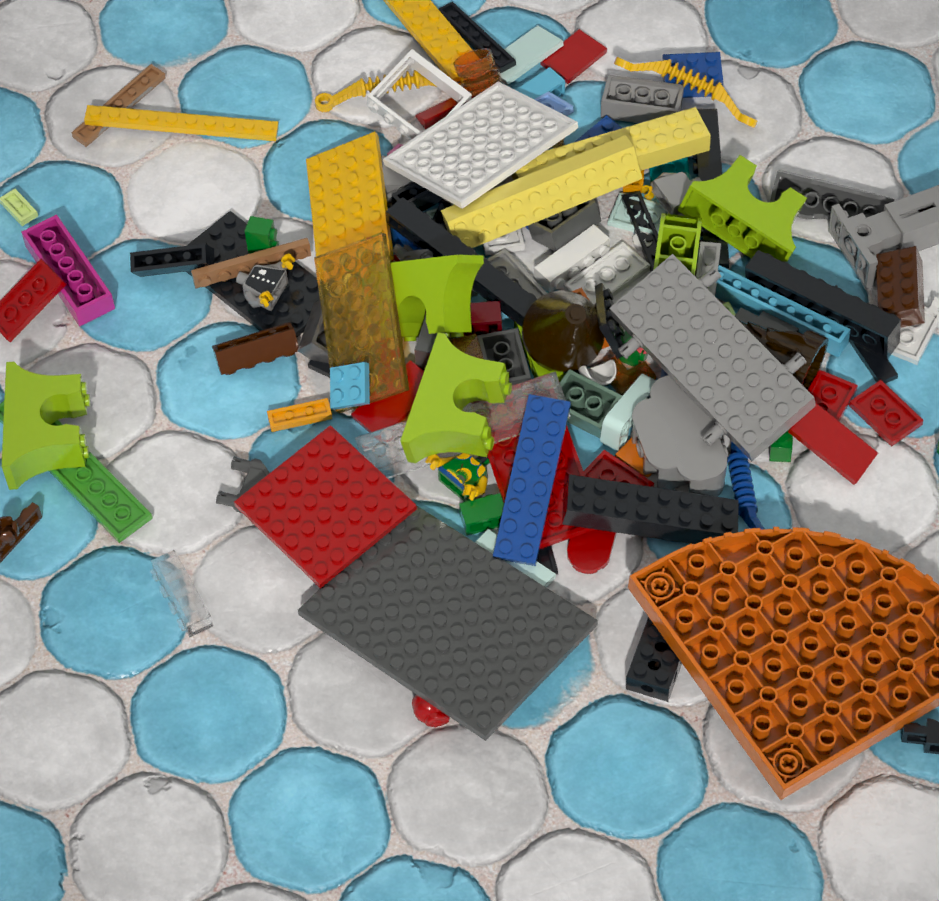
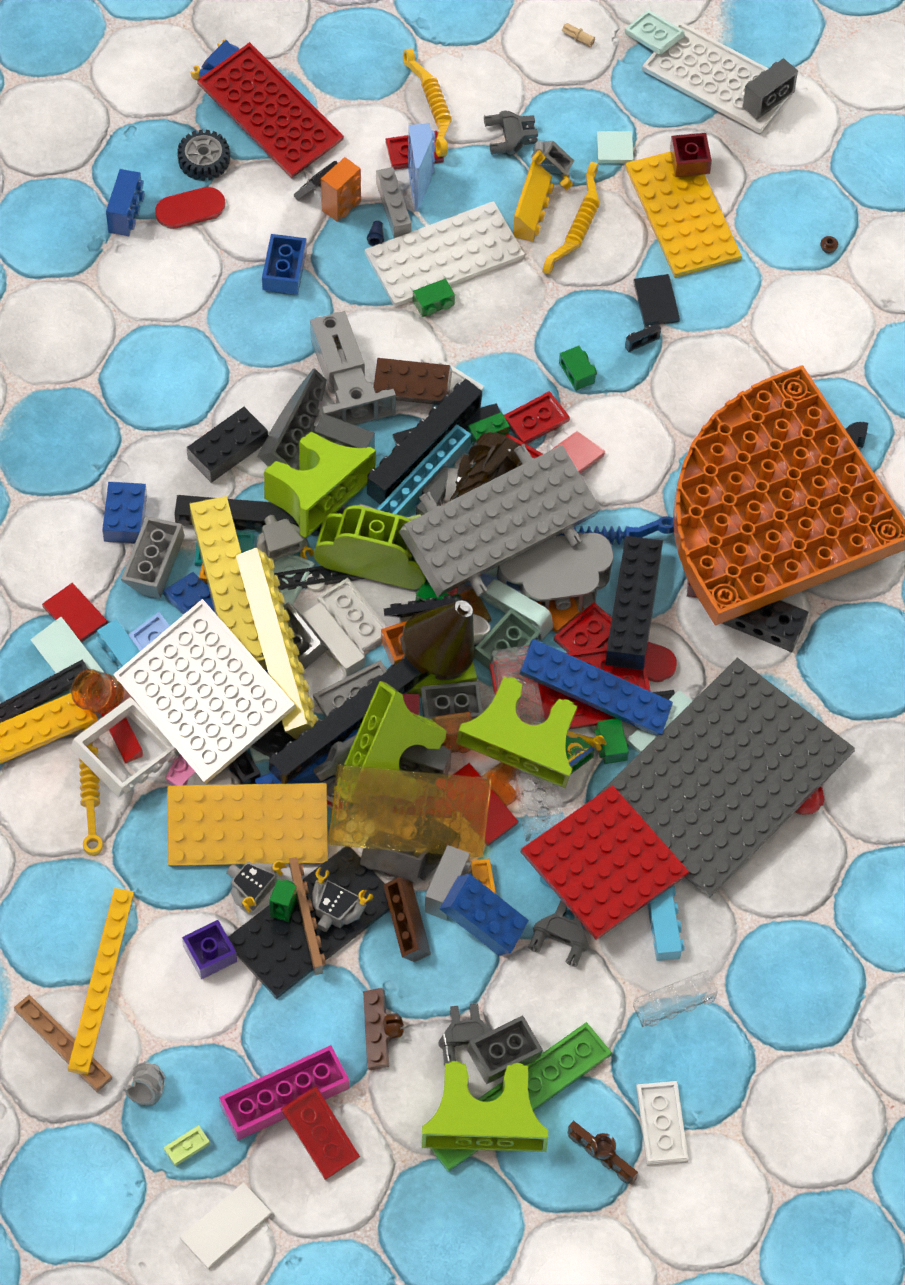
camera: 90 degrees left, 5 degrees up
black brick [130,243,215,277] -> none
medium azure plate [330,362,370,410] -> none
yellow piece [614,57,758,128] -> none
none -> light grey helmet [123,1061,166,1105]
none -> dark purple brick [182,920,237,980]
none -> black brick [186,407,268,483]
none -> torso [227,860,287,913]
none -> dark grey brick [314,414,375,449]
none -> reddish brown plate [363,988,404,1070]
none -> light grey brick [425,845,472,920]
none -> dark grey connector [438,1003,492,1066]
none -> blue brick [440,874,529,956]
none -> dark grey brick [467,1015,543,1085]
none -> green brick [468,412,510,446]
none -> white tile [636,1081,688,1165]
none -> medium azure brick [647,885,685,961]

